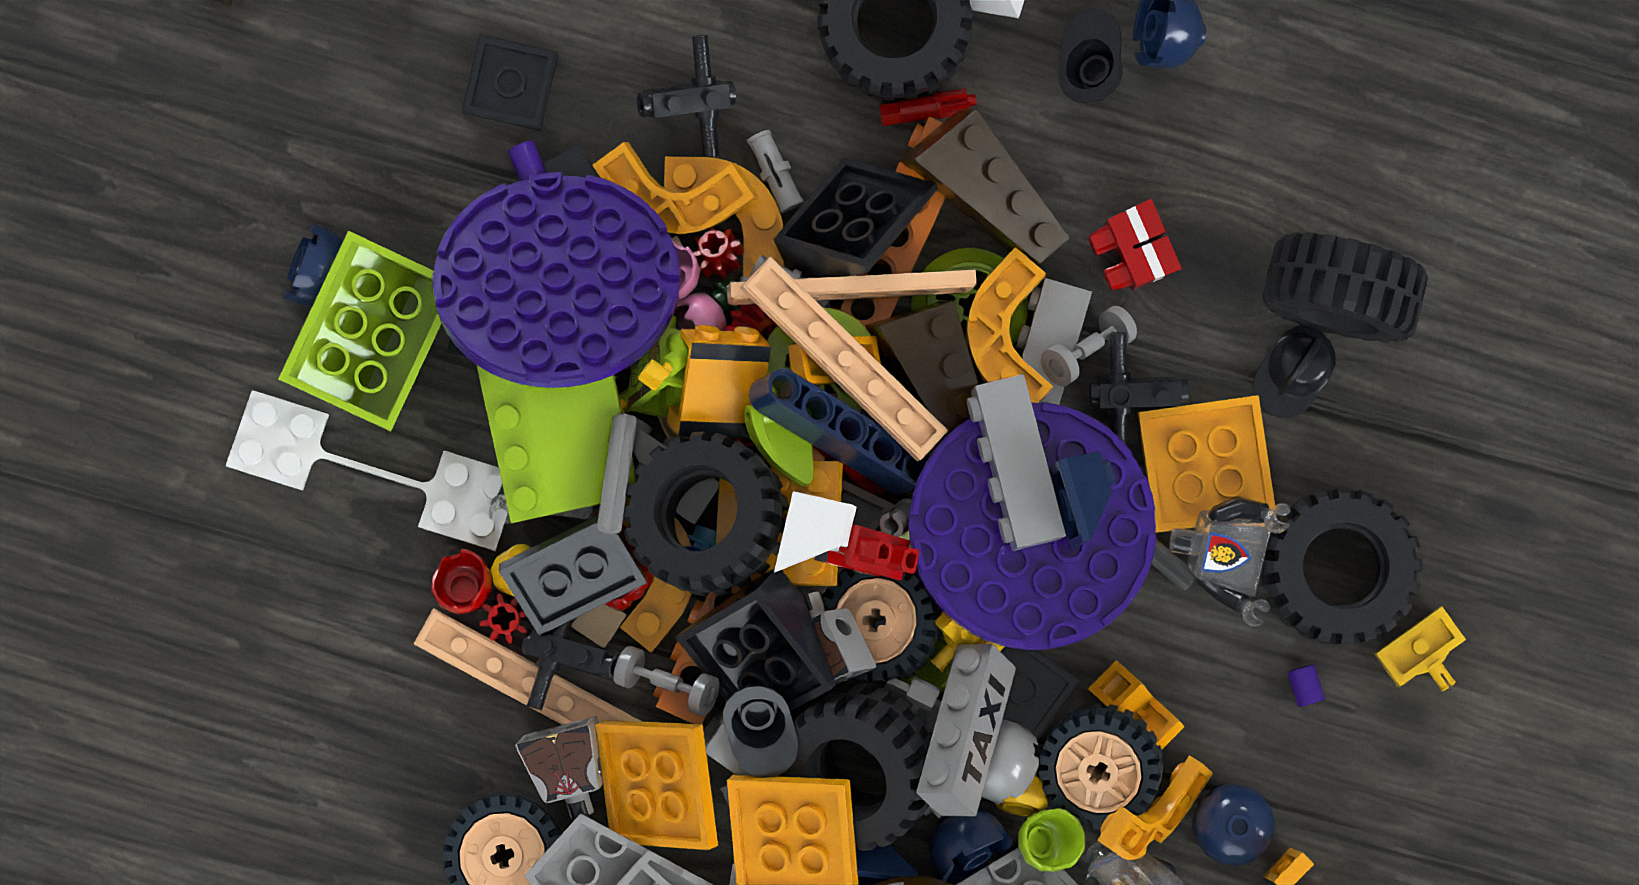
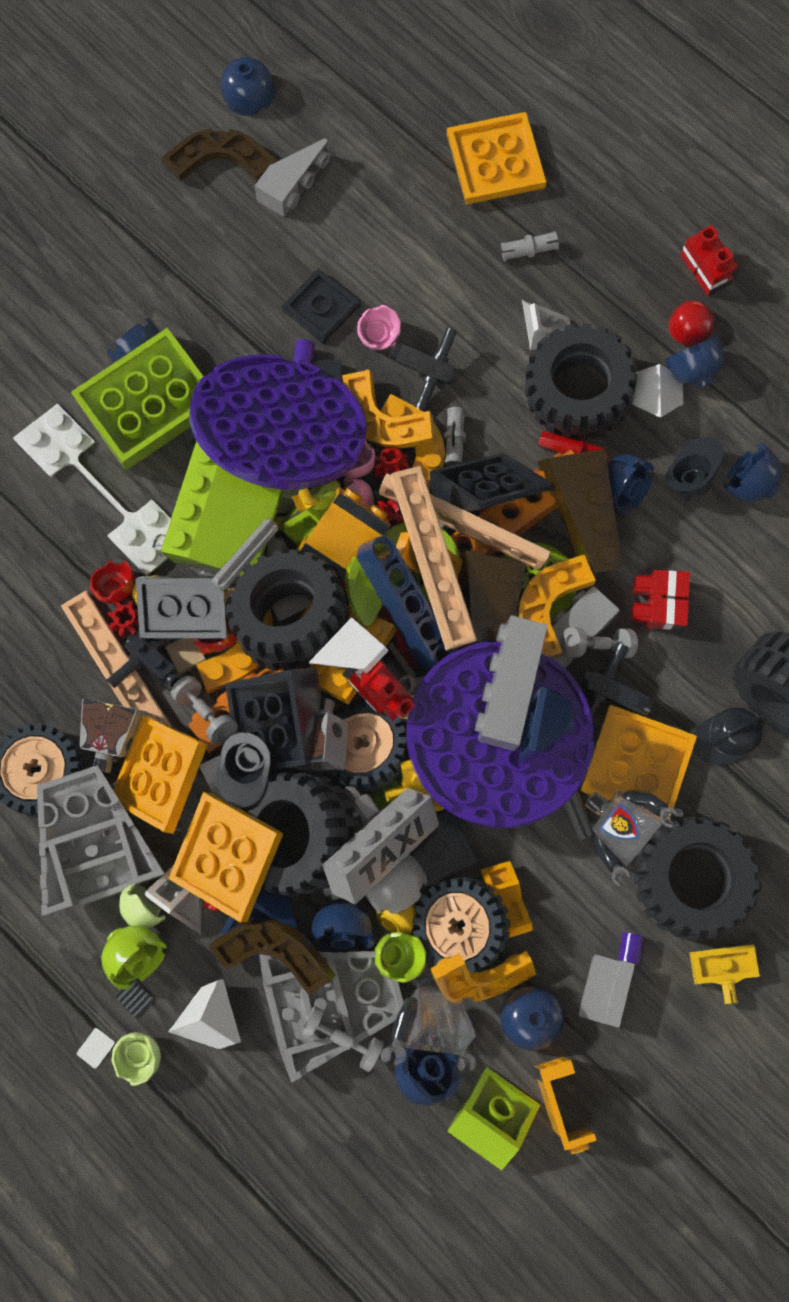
camera: 30 degrees right, 10 degrees down
none -> bright pink hair [358,305,401,351]
none -> light grey panel [578,955,635,1028]
none -> dark blue cylinder [607,454,654,515]

